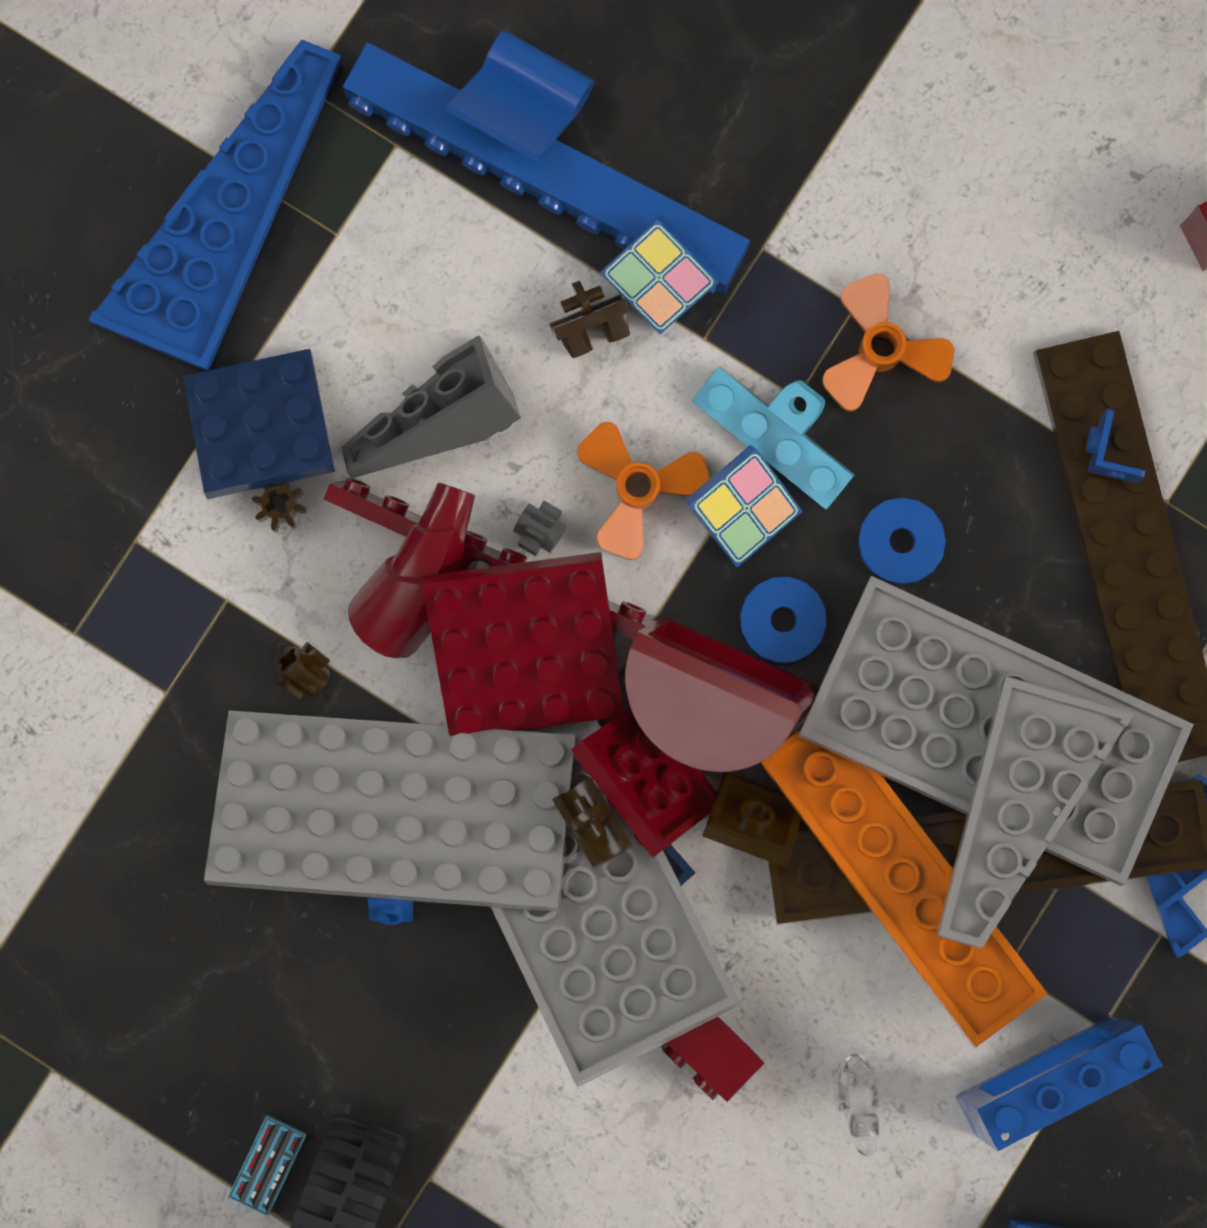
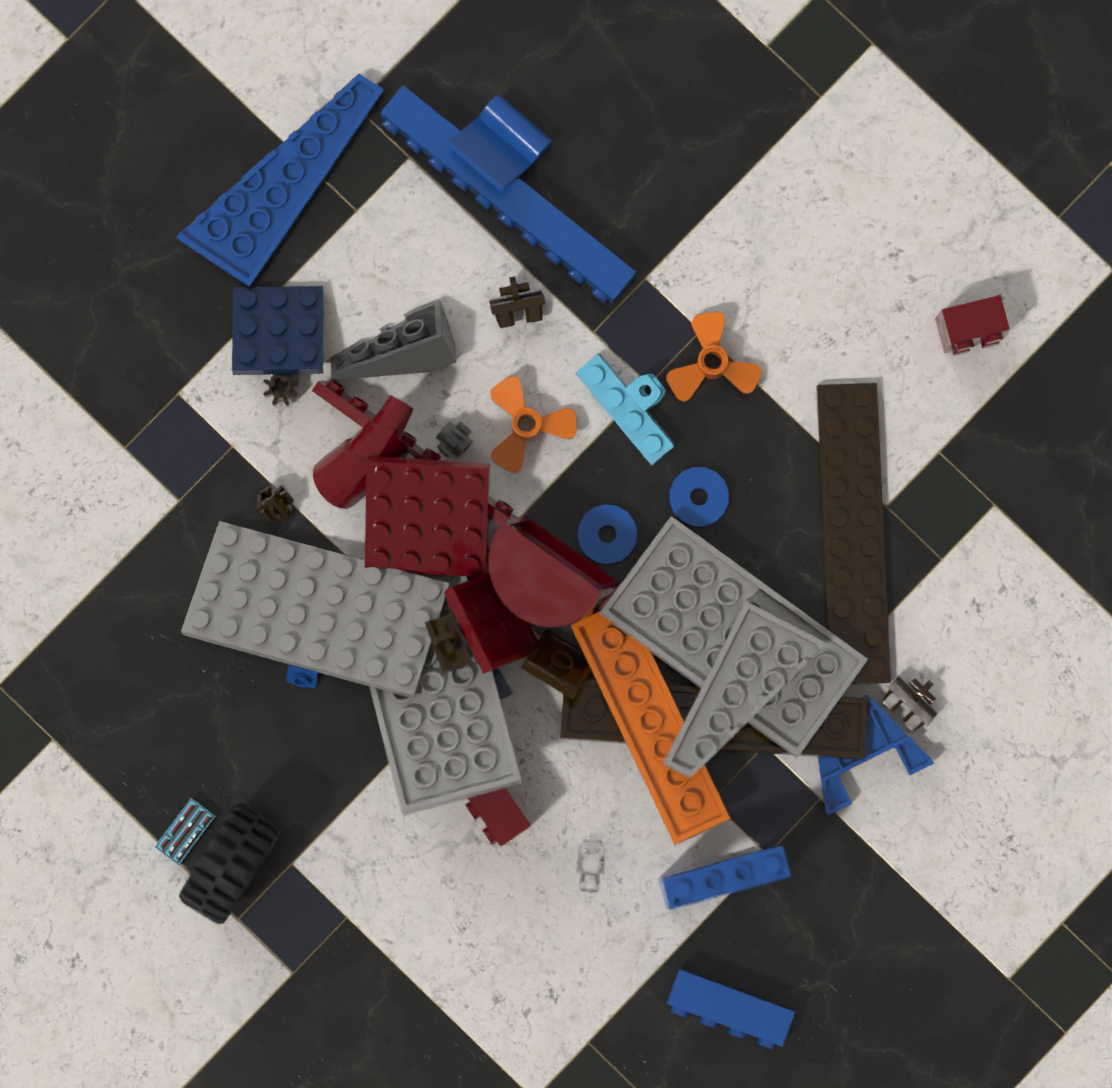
camera: 10 degrees right, 0 degrees up
tile [600,214,722,334] -> none
tile [684,445,803,567] -> none
blue bracket [1085,409,1145,483] -> none

